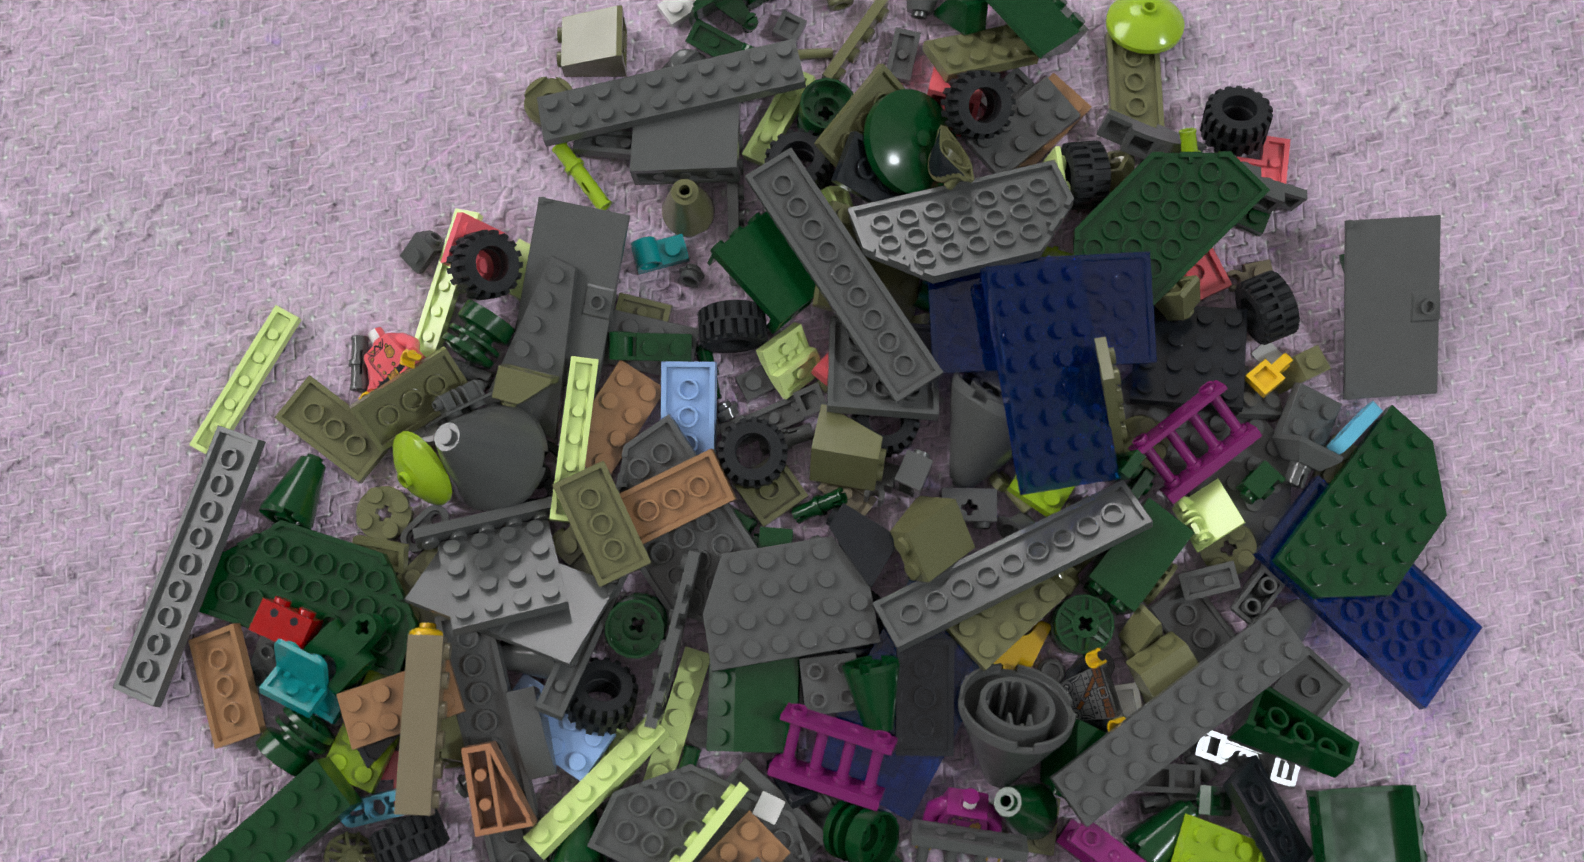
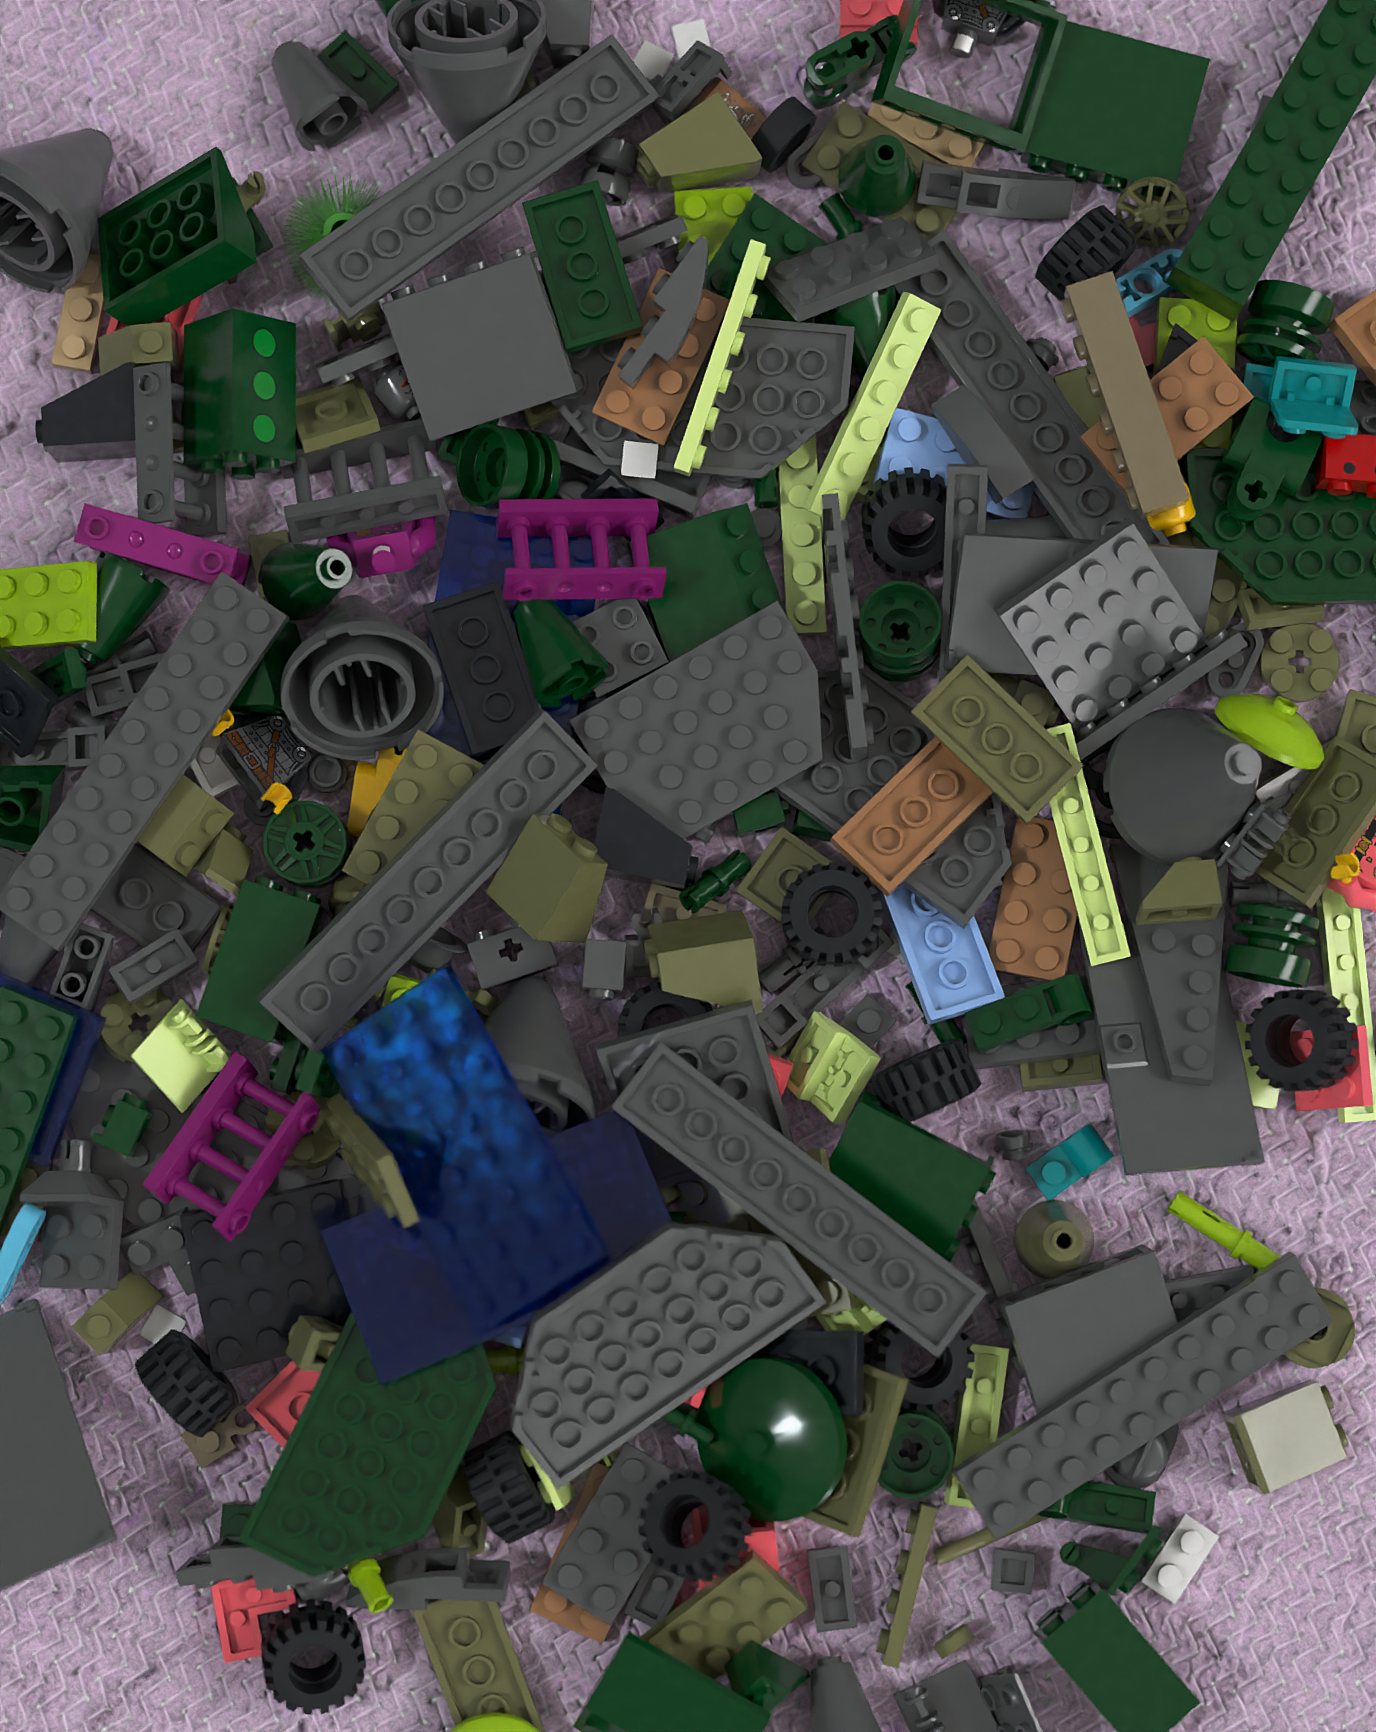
camera: 165 degrees right, 5 degrees up
nougat wedge [461,740,538,837] -> none
dark grey plate [717,399,739,423] -> none
olive hat [928,125,974,190] -> none
yellow plate [1244,352,1293,398] -> none

